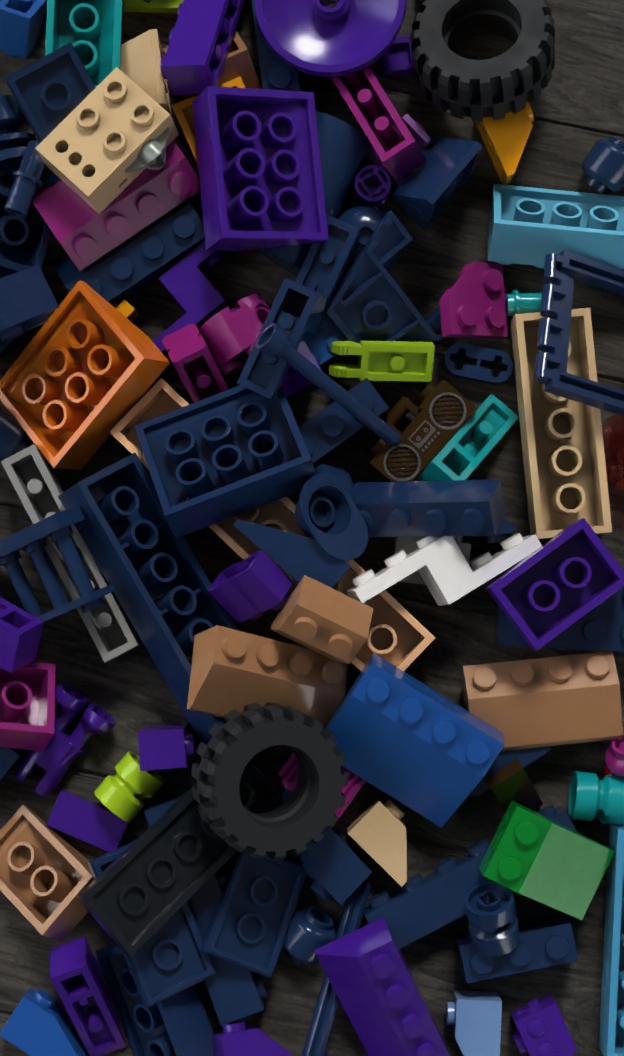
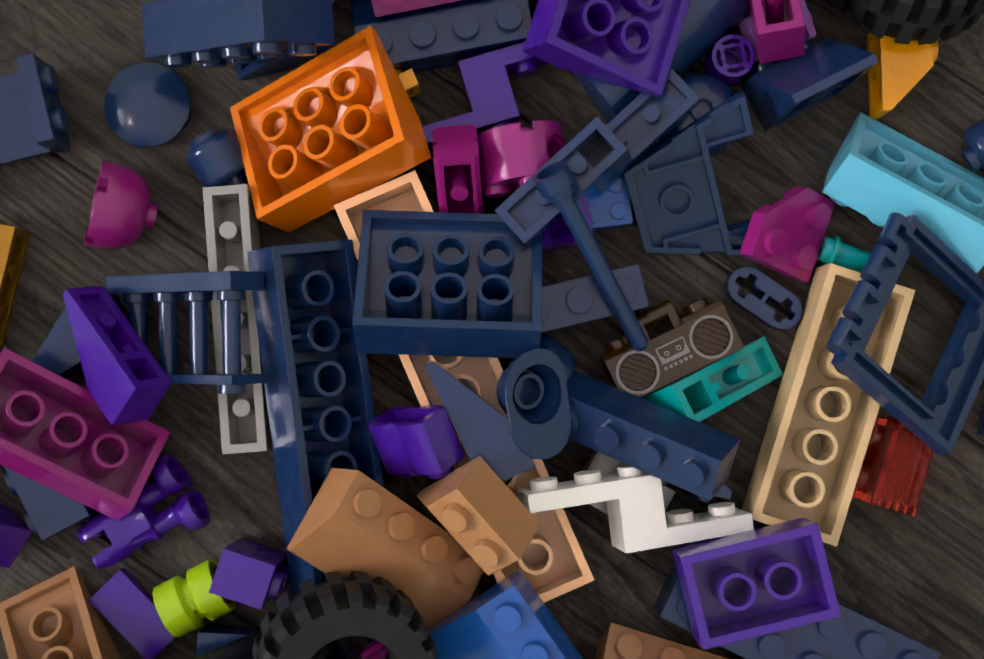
camera: 20 degrees right, 0 degrees up
lime hinge [329,340,435,382] -> none

